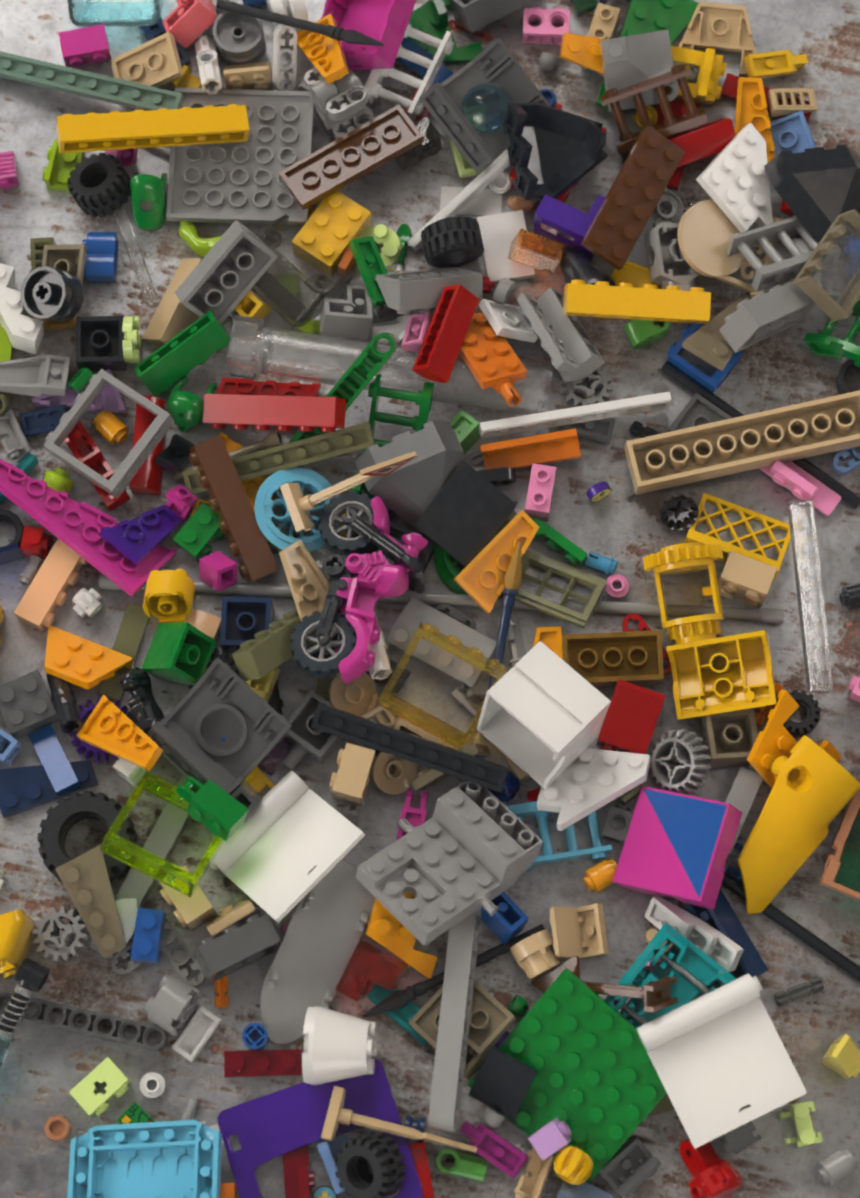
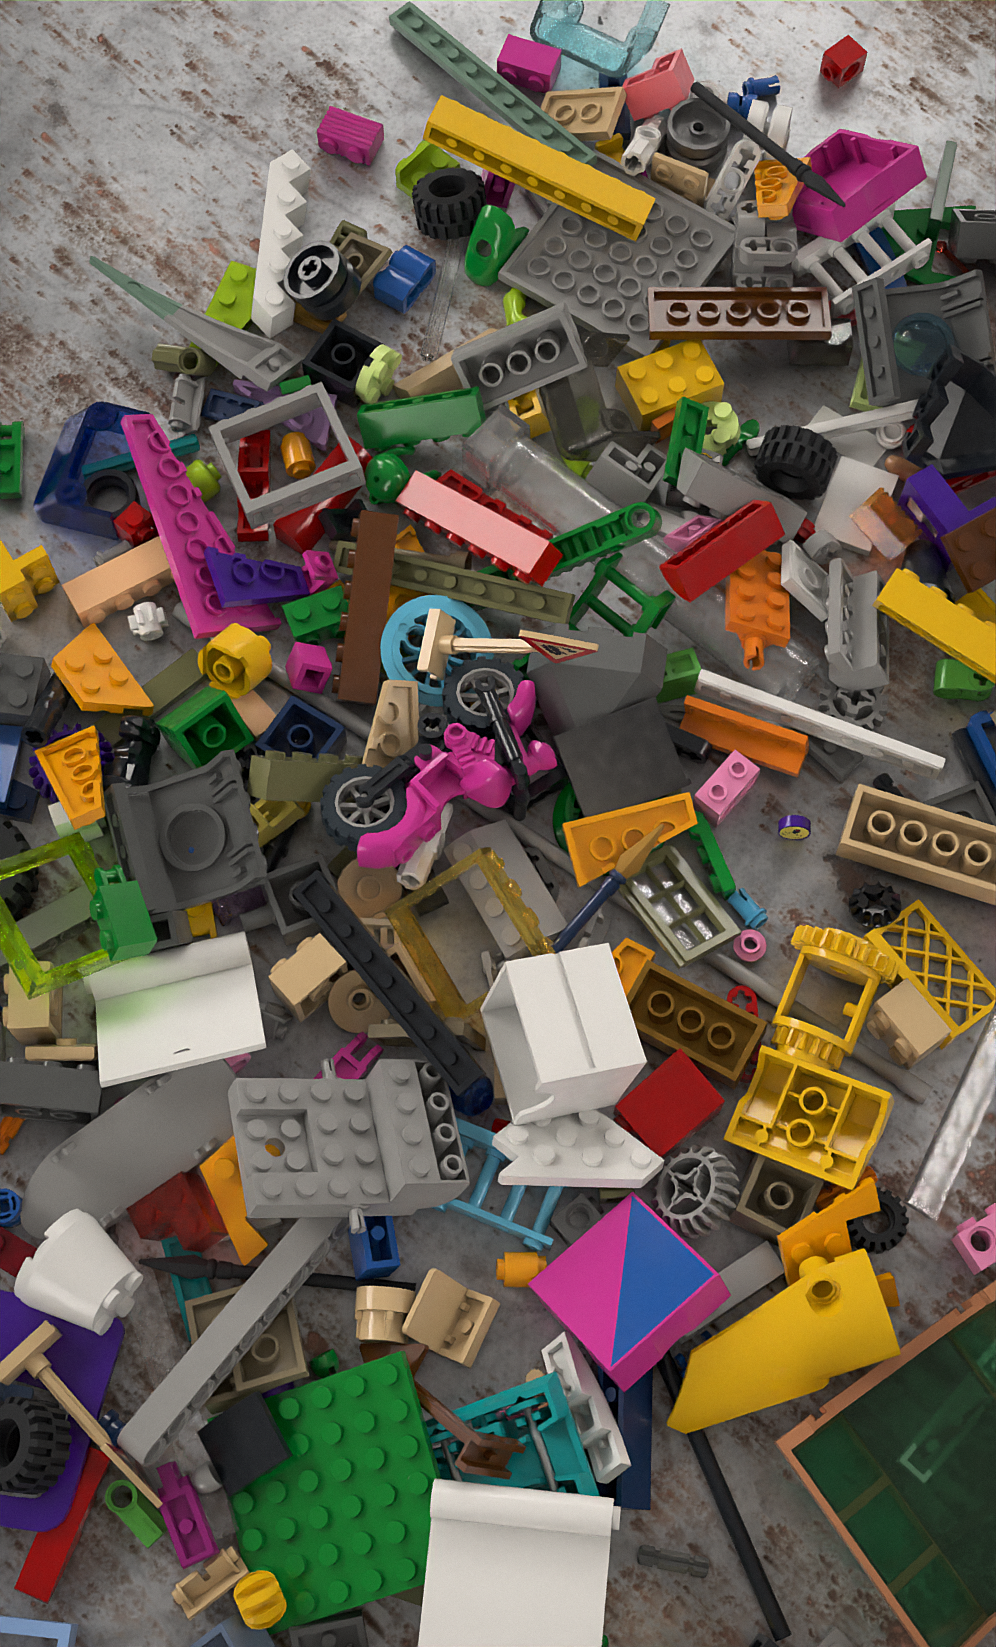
camera: 30 degrees right, 5 degrees down
lavender brick [528,1117,572,1160] -> none

